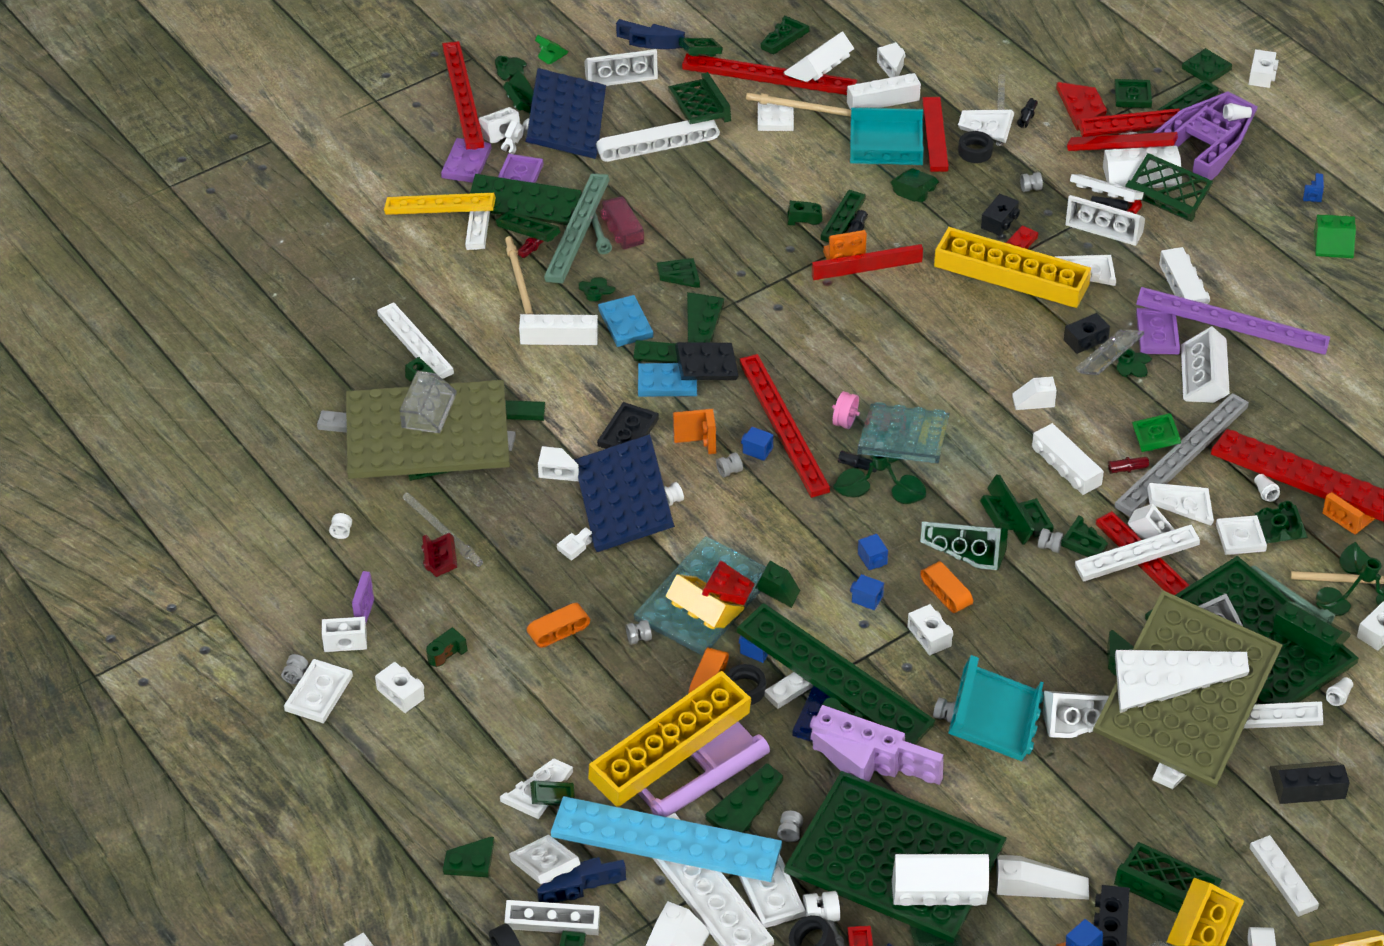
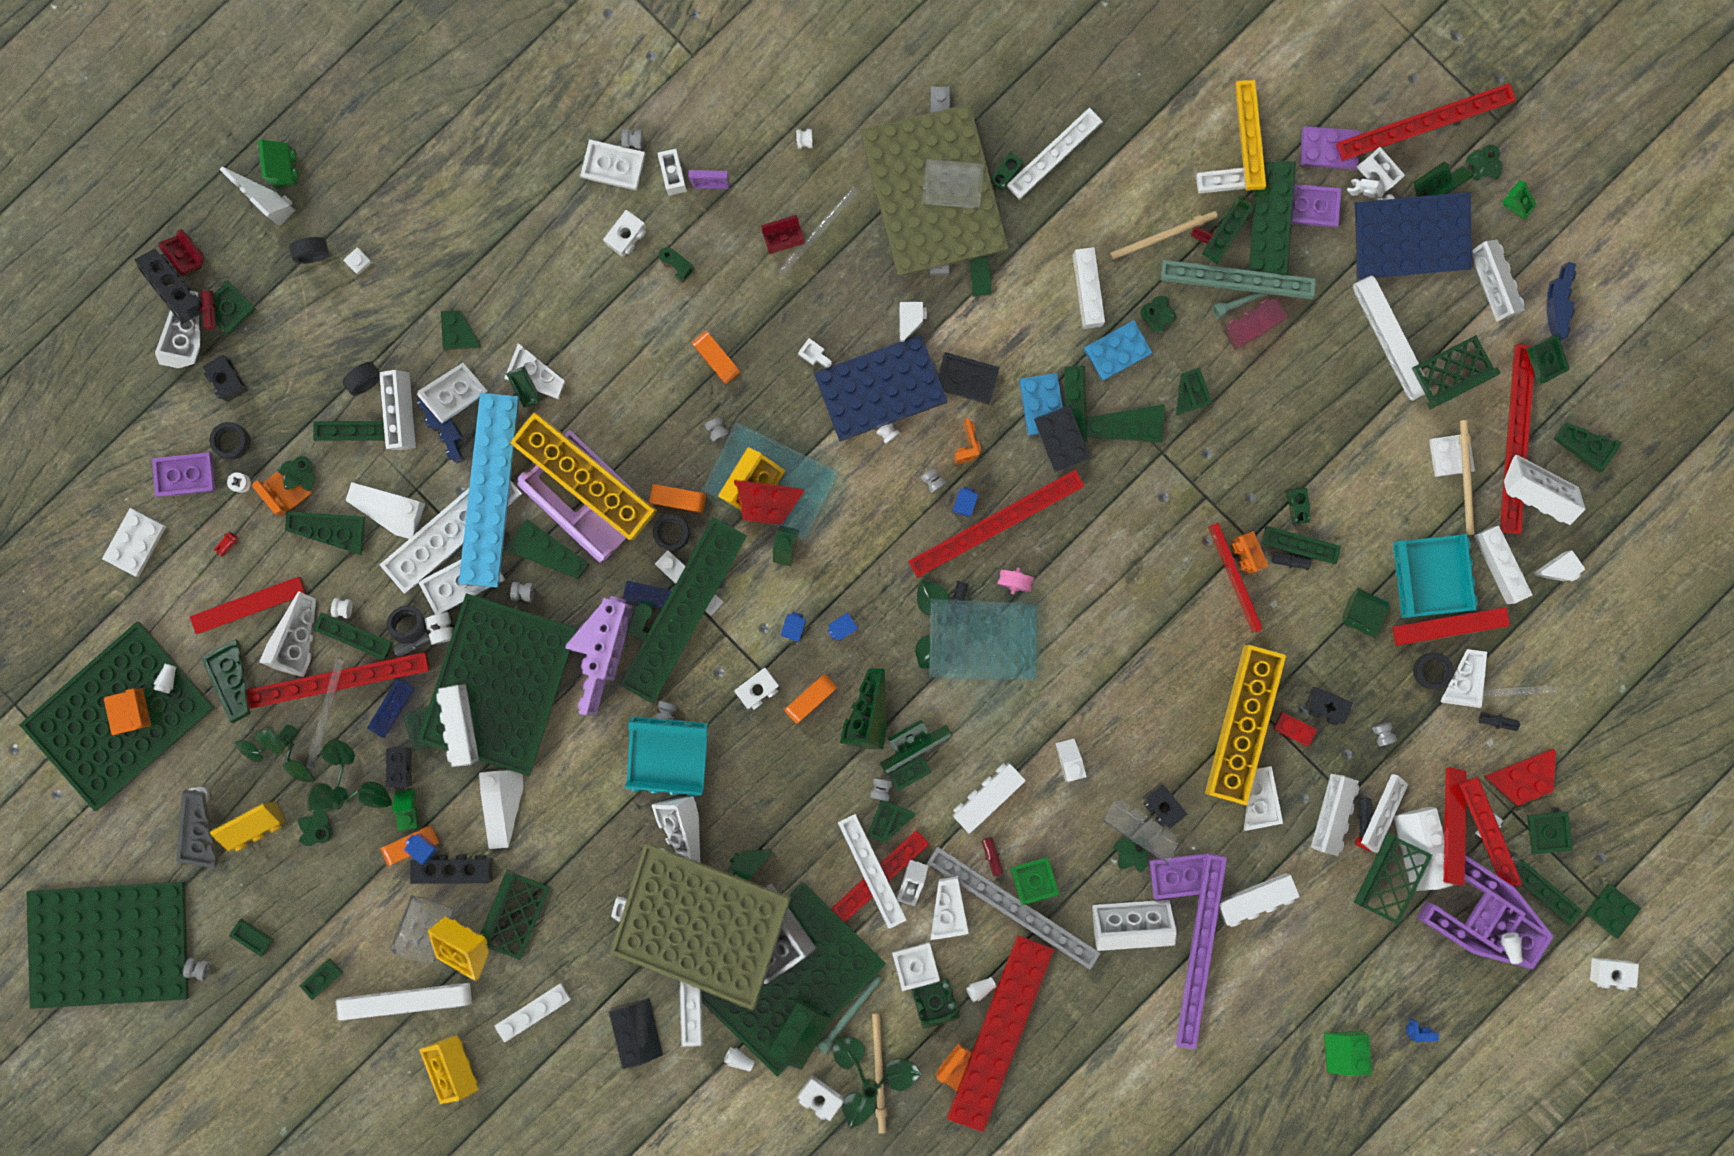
camera: 75 degrees right, 40 degrees up
white wing [1115,650,1249,713] -> none

